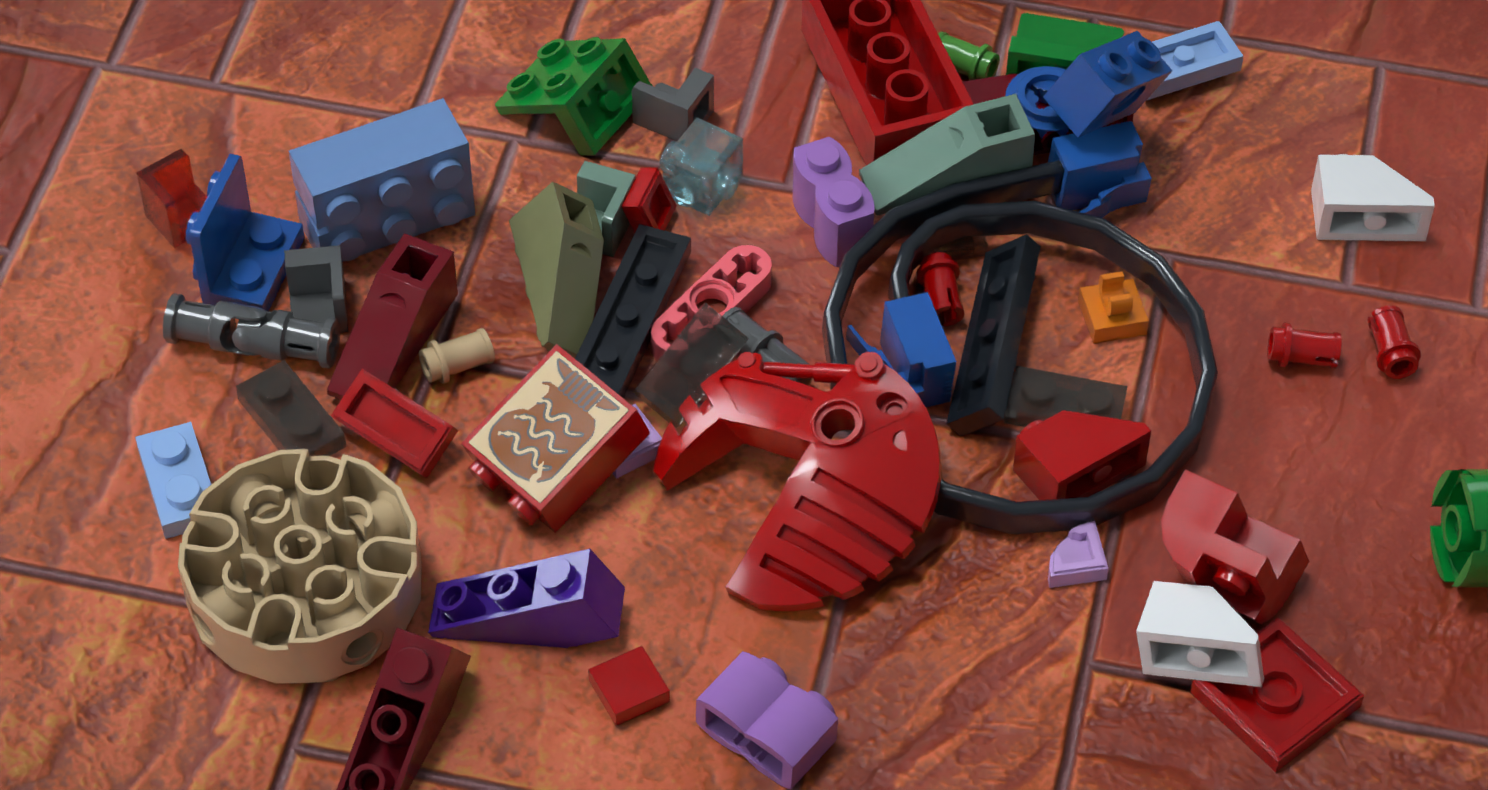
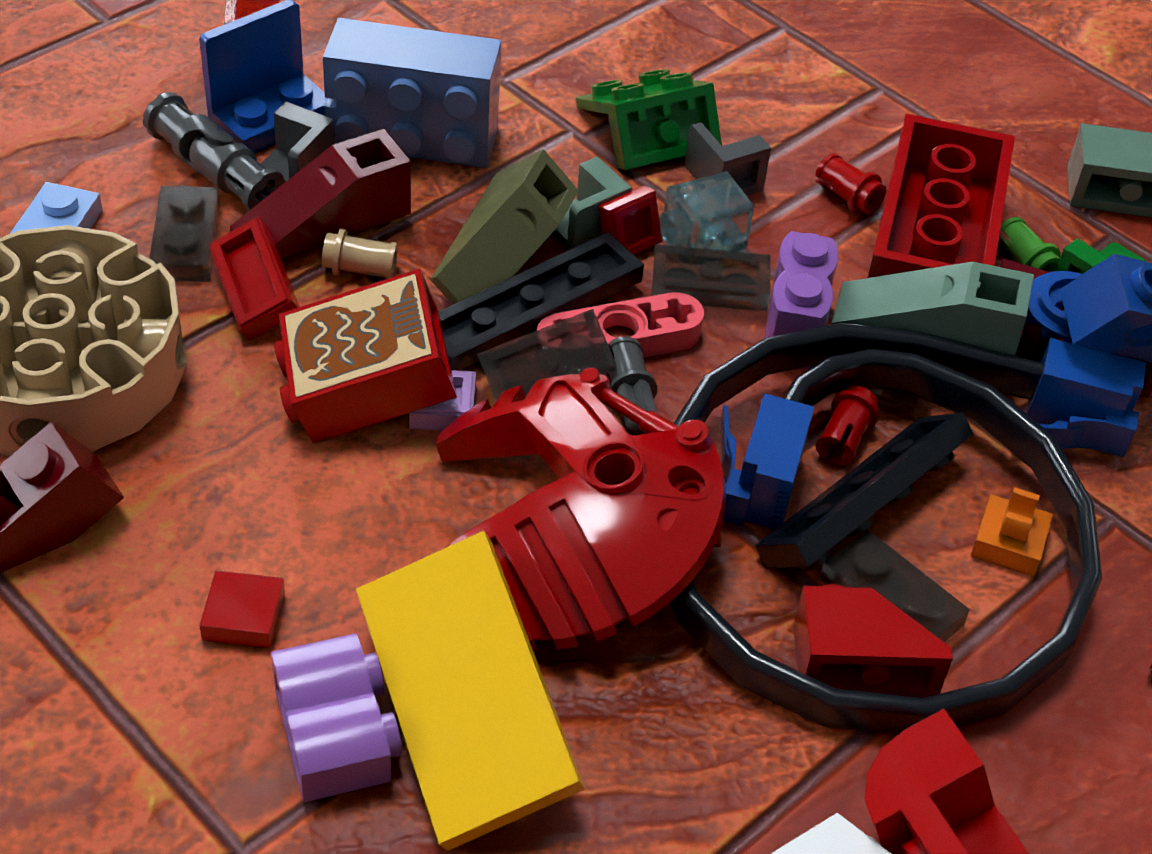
camera: 30 degrees right, 5 degrees down
dark purple slope [428,549,625,648] -> none
lavender tile [1048,521,1108,588] -> none
none -> yellow tile [356,530,585,851]
none -> clear smoke plate [651,244,770,312]
none -> red pin [815,153,886,214]

